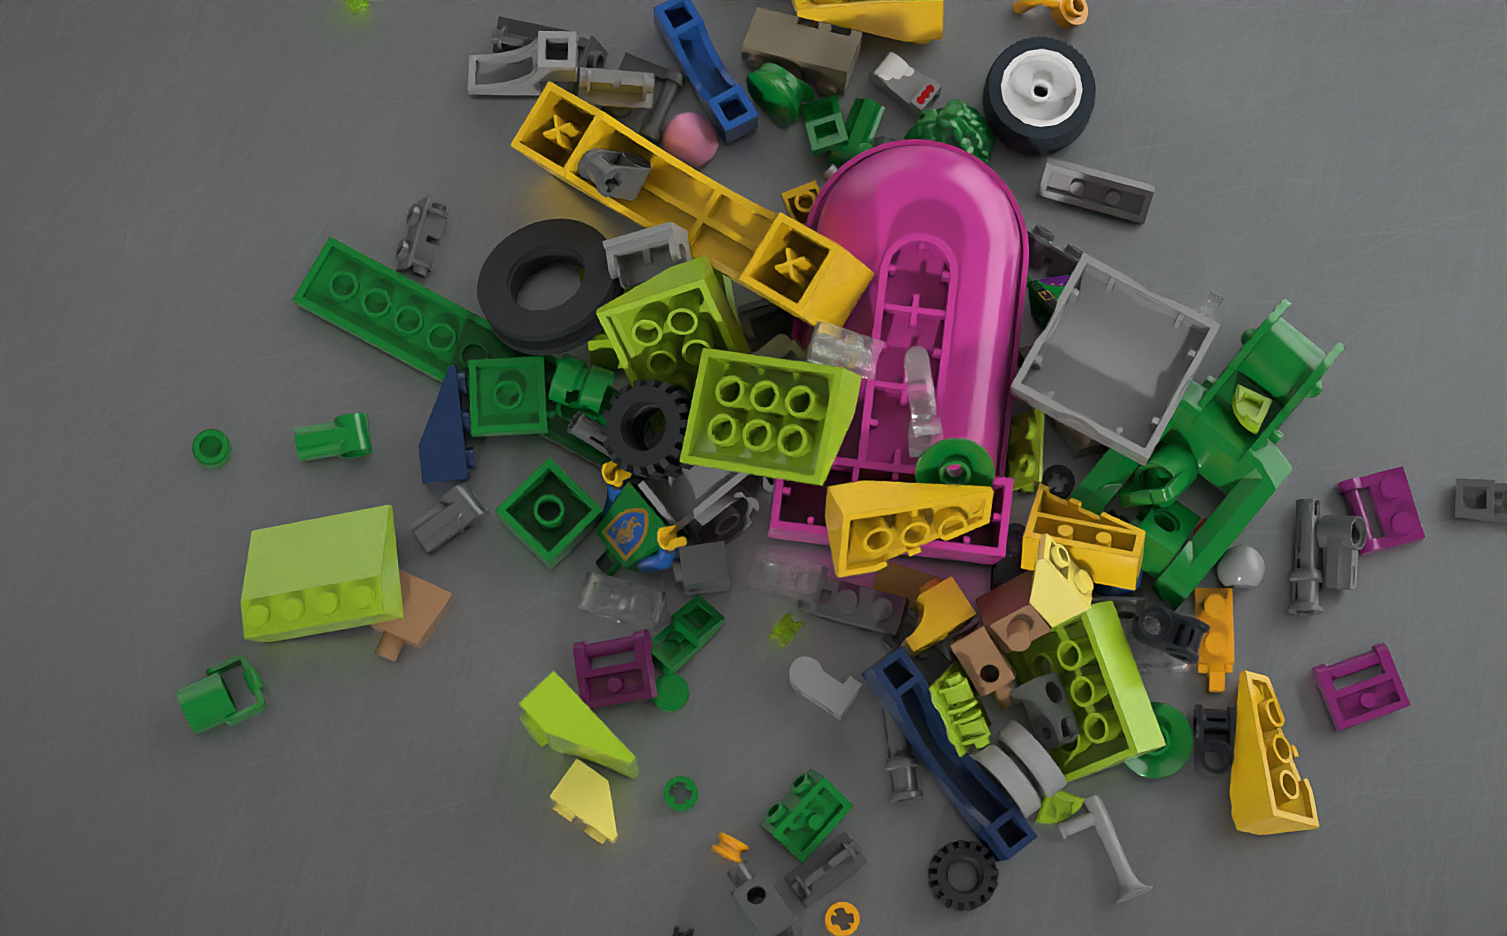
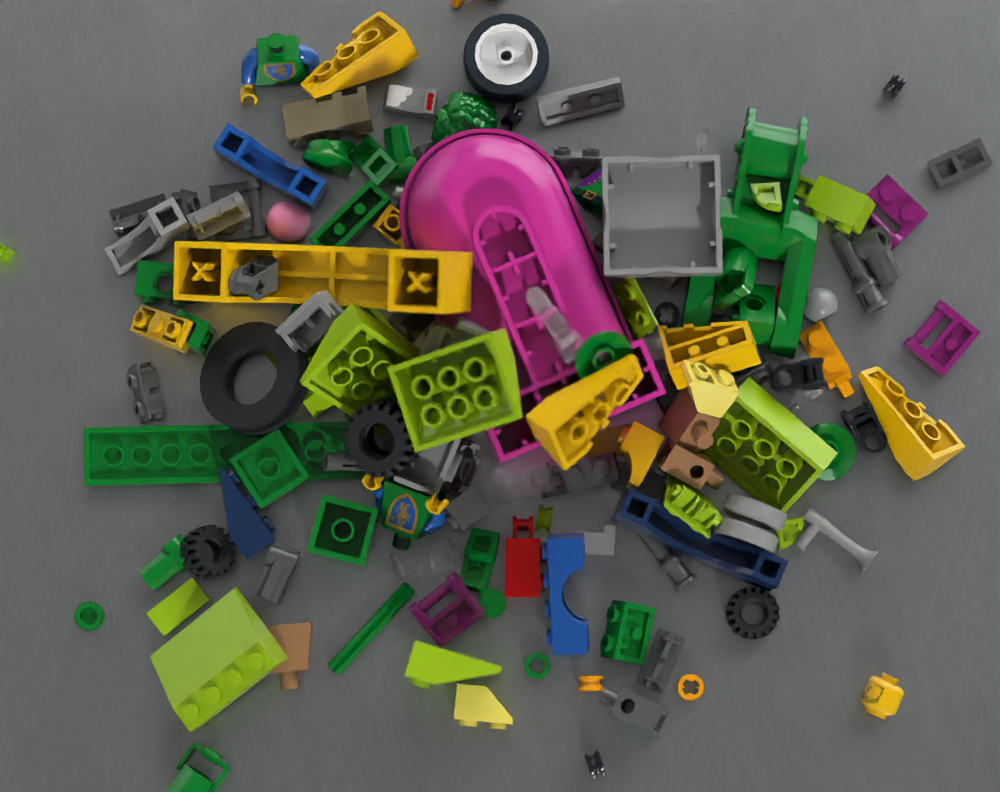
camera: 25 degrees left, 5 degrees up
green wheel [548,353,615,417] -> none
clear hips [806,321,884,380] -> none
dark grey leg [1009,672,1079,750] -> none
none -> yellow slope [129,304,196,354]
none -> green brick [134,260,195,308]
none -> lime tile [146,577,211,637]
none -> green panel [176,309,216,357]
none -> black tyre [180,524,236,580]
none -> green brick [309,179,392,247]
none -> green axle [328,582,415,675]
none -> black bush [500,102,526,131]
none -> red brick [505,516,546,598]
none -> blue arch [542,533,590,655]
none -> lime brick [794,174,876,235]
none -> black bush [883,70,909,99]

